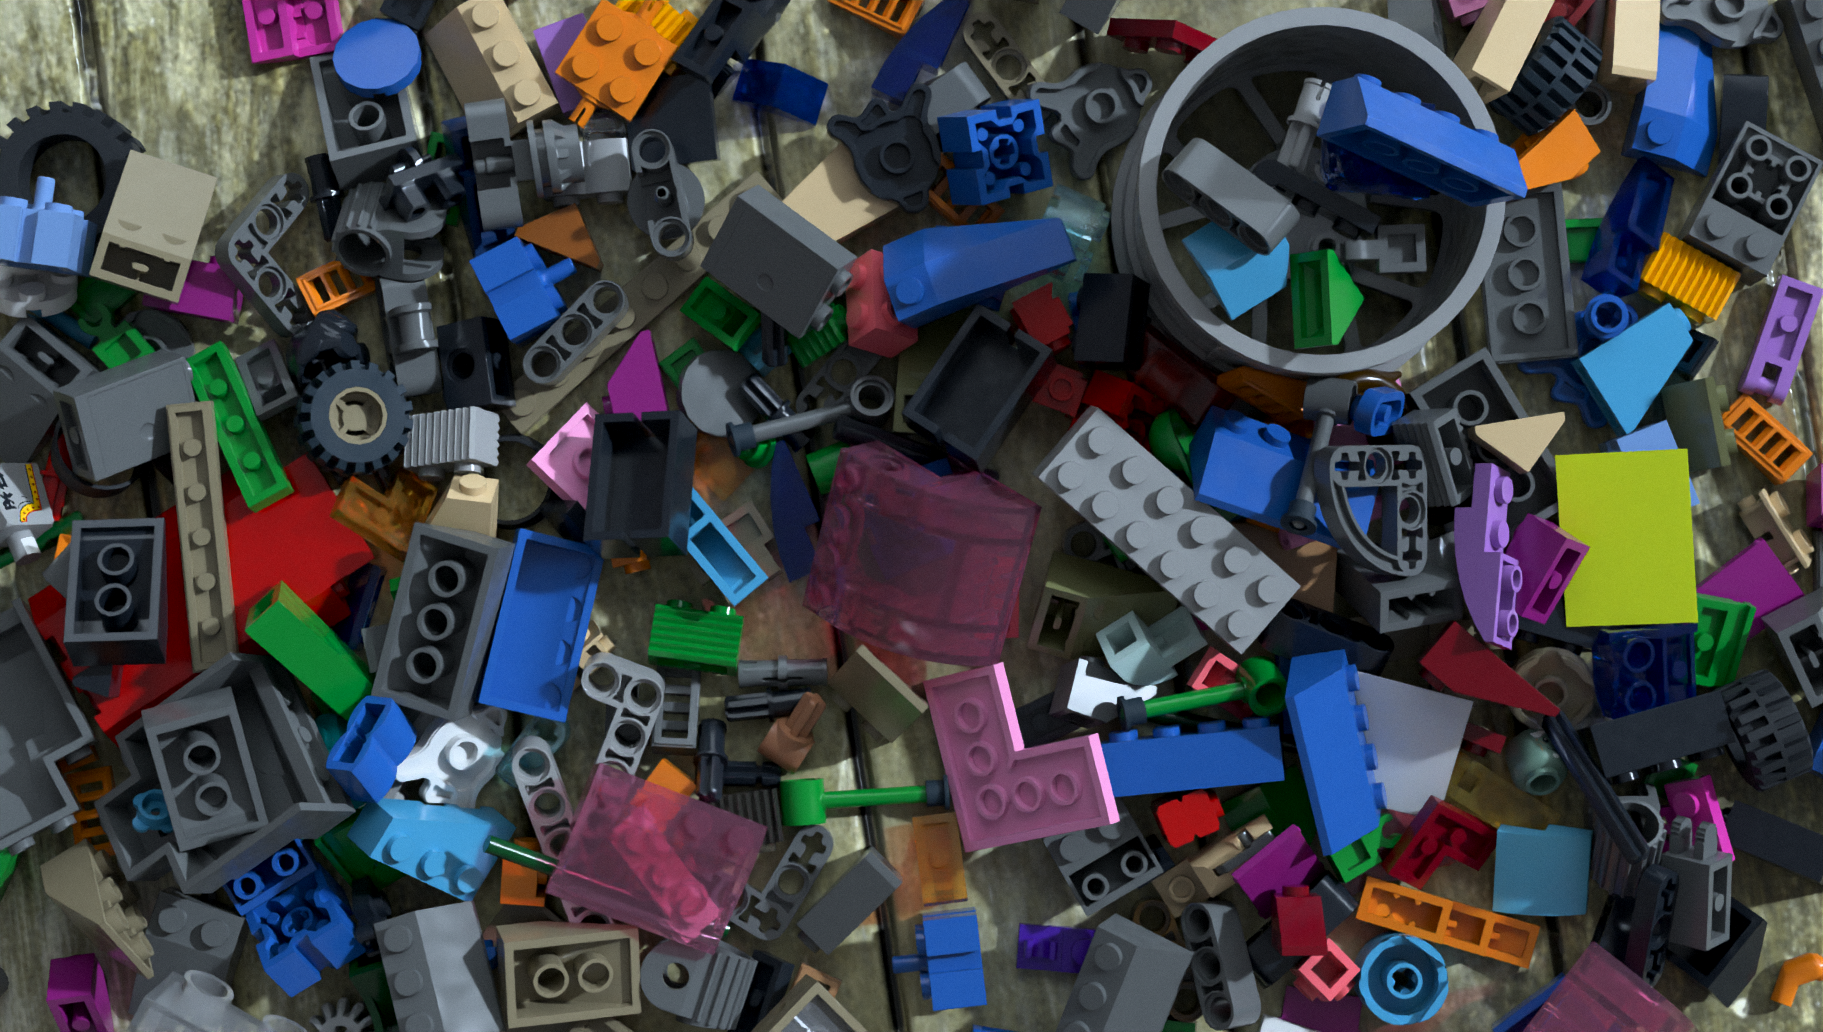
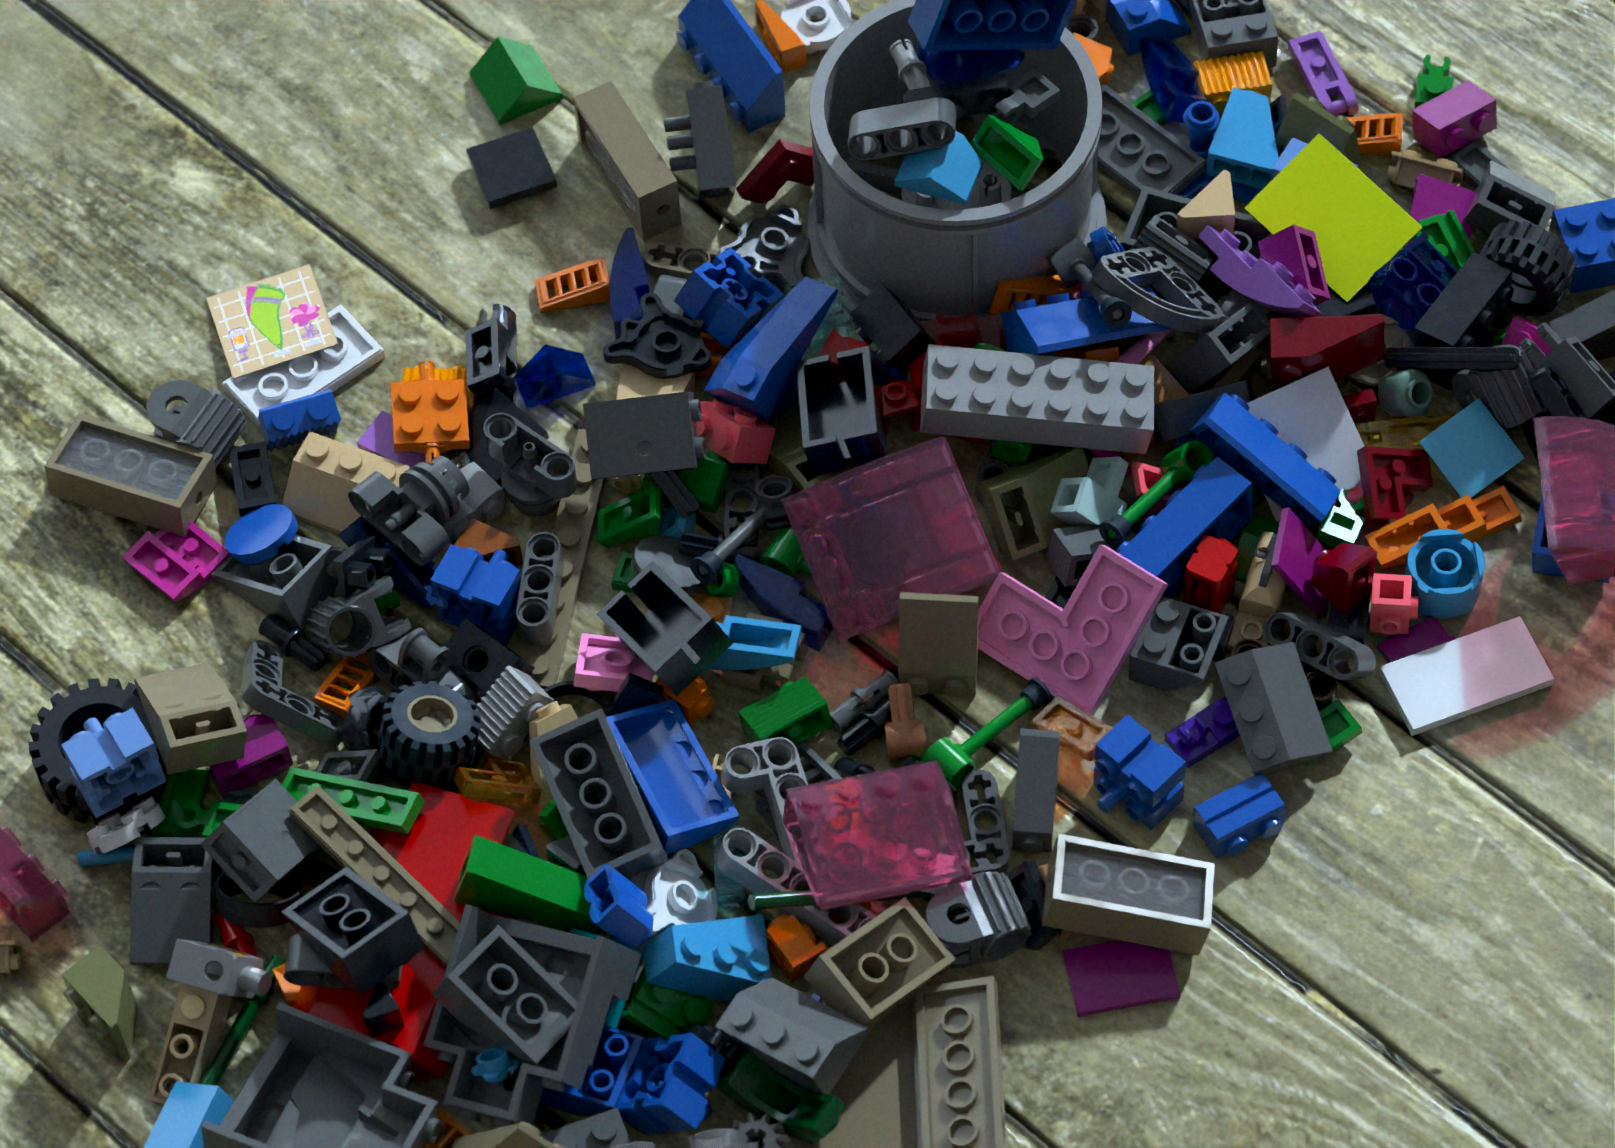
camera: 35 degrees left, 30 degrees down
magenta slope [602,330,670,425] -> none

